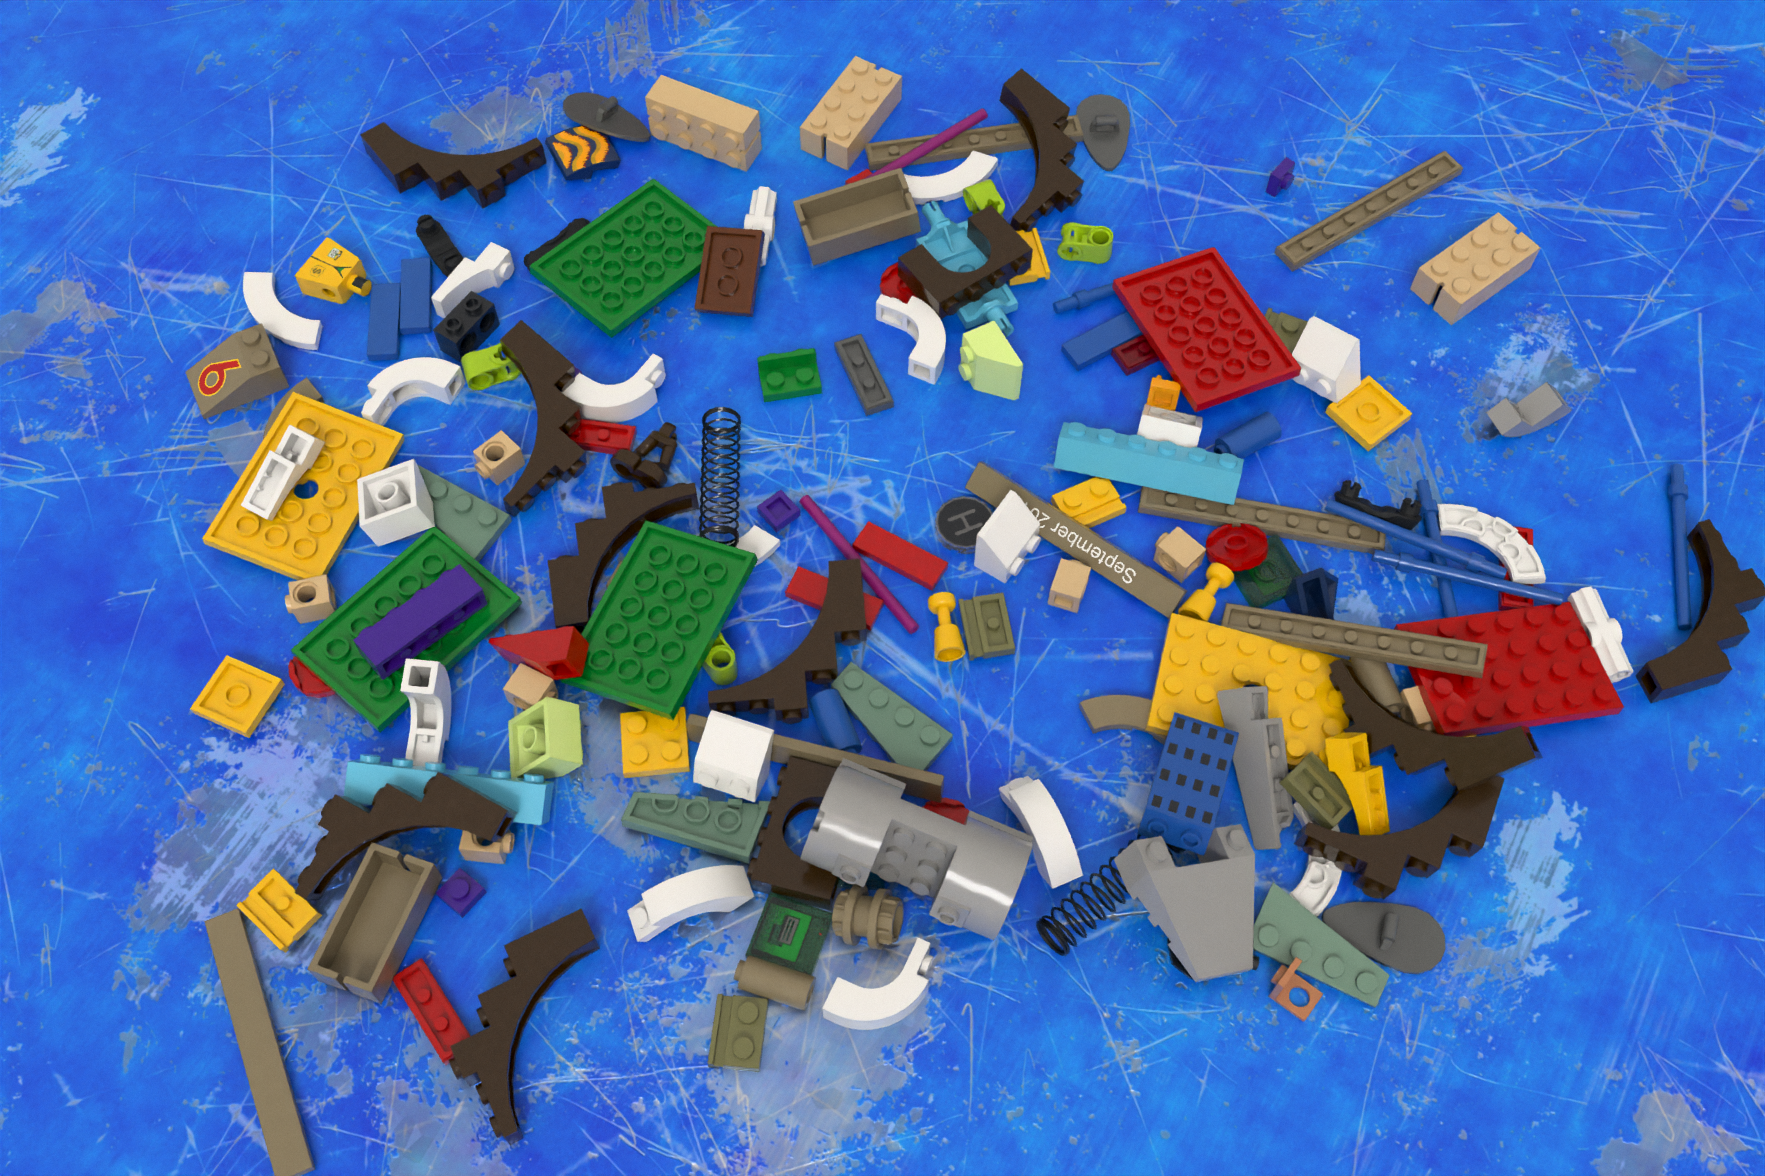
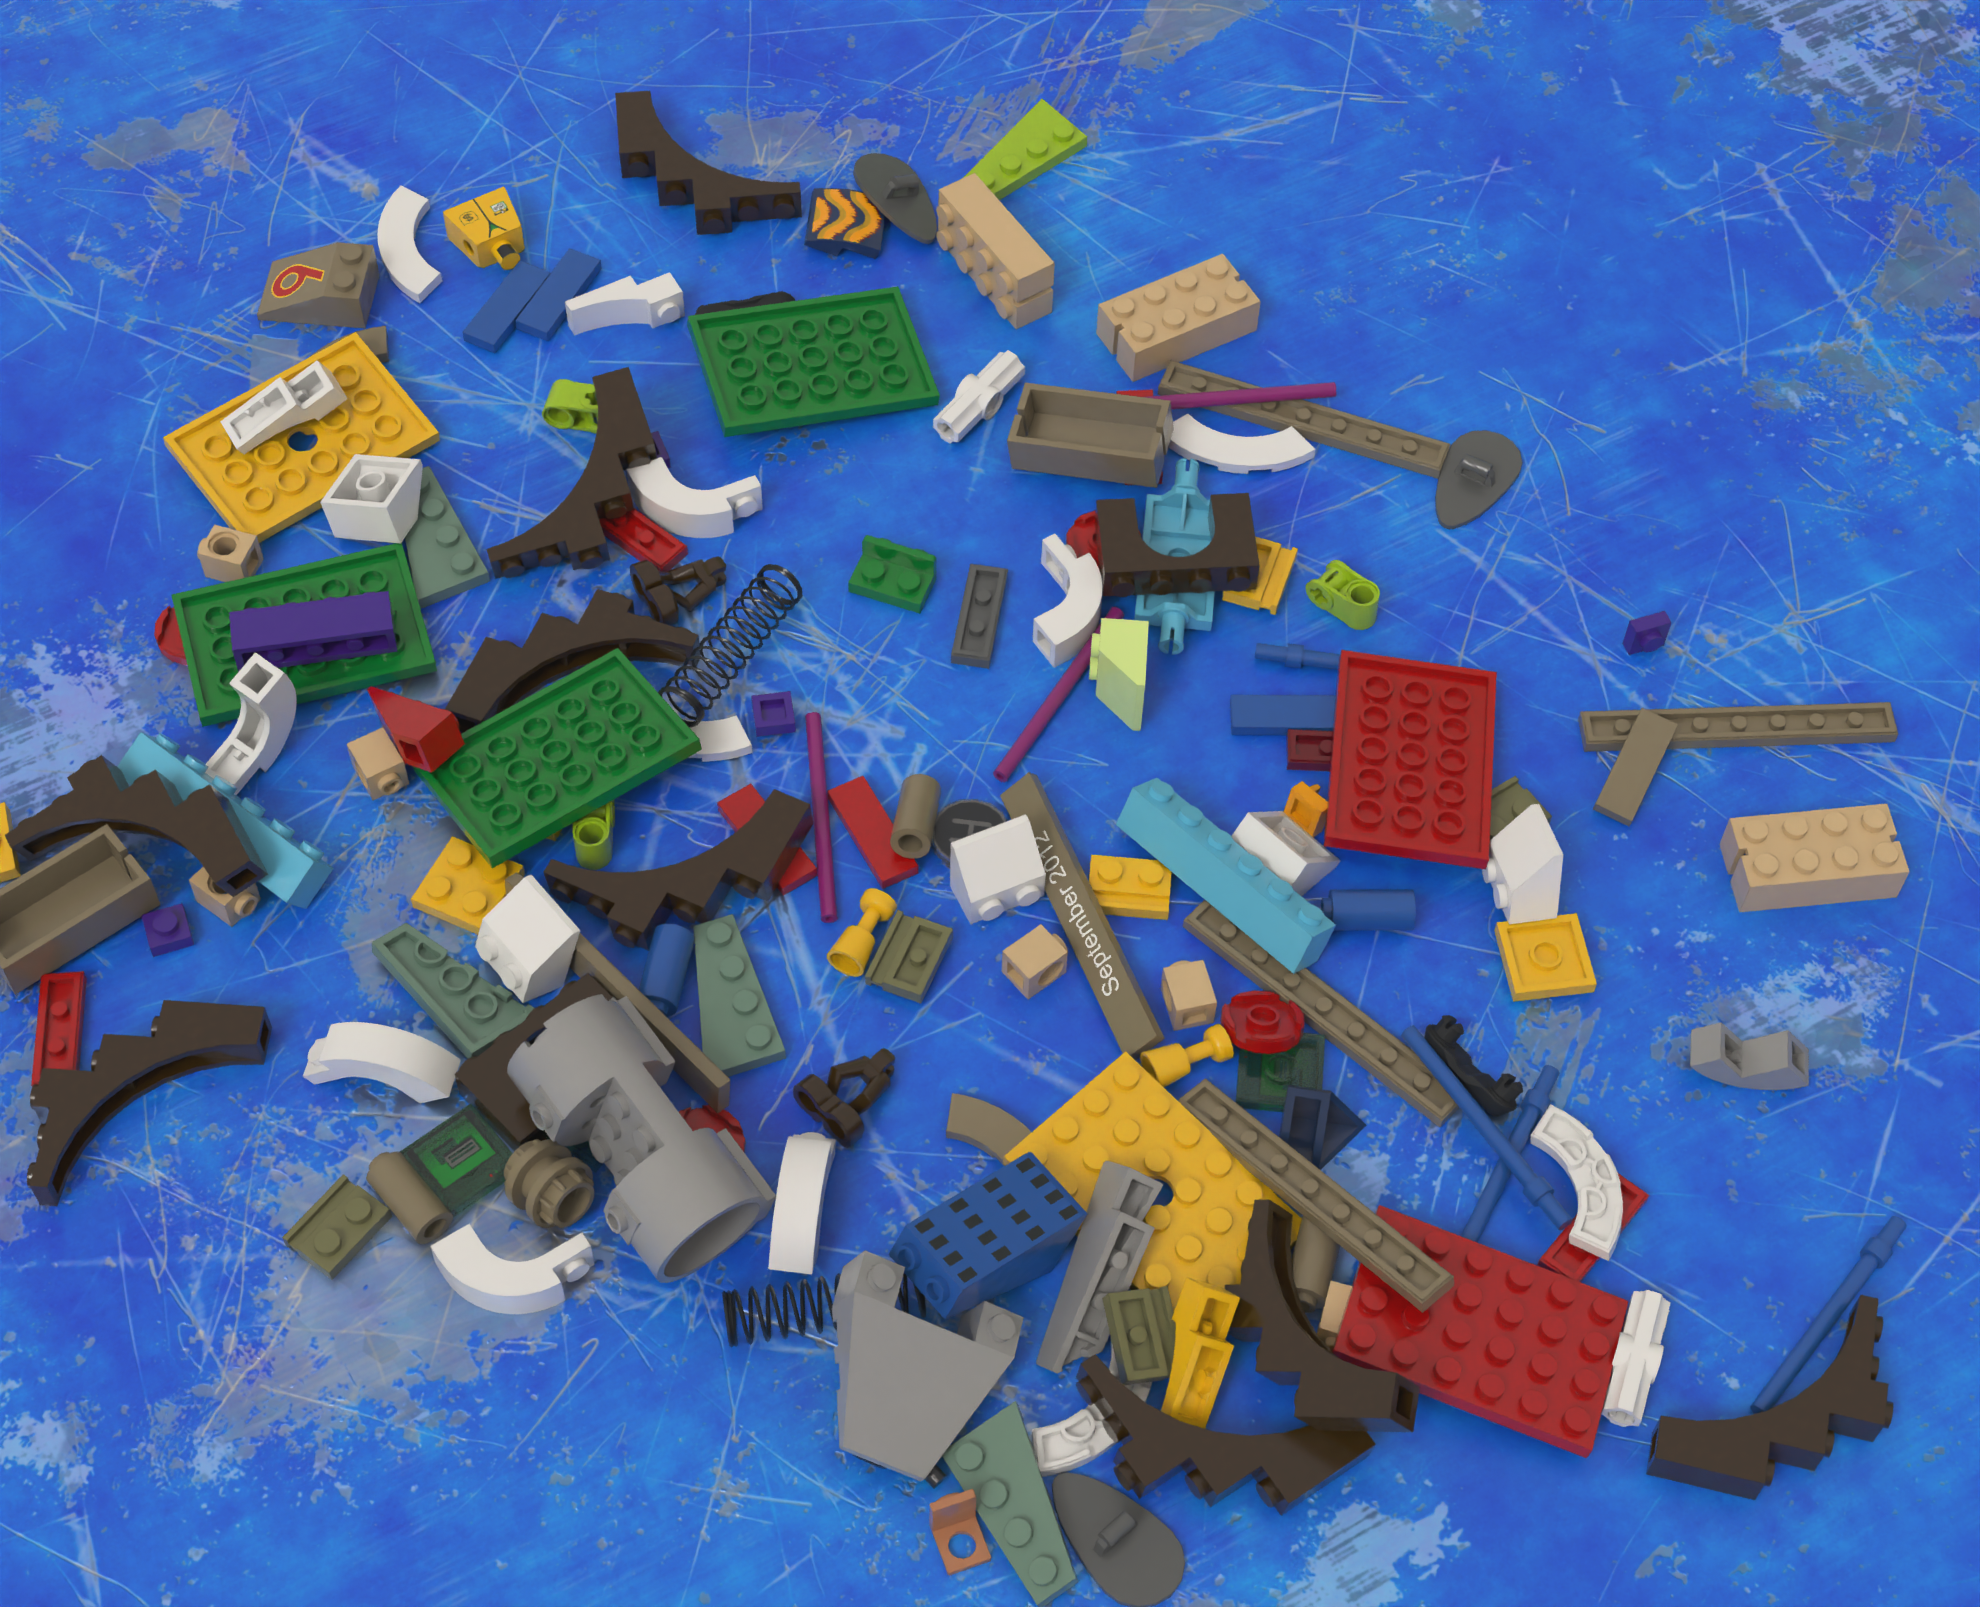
camera: 30 degrees right, 5 degrees down
yellow plate [190,655,285,738] -> none
white arch [361,357,466,426] -> none
black piece [416,214,464,277] -> none
black brick [433,291,500,362] -> none
tan brick [473,430,526,486] -> none
yellowish green slope [508,697,583,779] -> none
reddish brown plate [695,226,765,317] -> none
lime piece [963,179,1005,218] -> none
dark brown arch [999,68,1084,232] -> none
blue bar [1372,549,1564,606] -> none
none -> dark brown piece [793,1048,895,1148]
none -> dark tan brick [890,774,941,859]
none -> lime wing [963,99,1087,200]
none -> magenta piece [993,607,1124,782]
none -> dark tan tile [1593,708,1678,826]

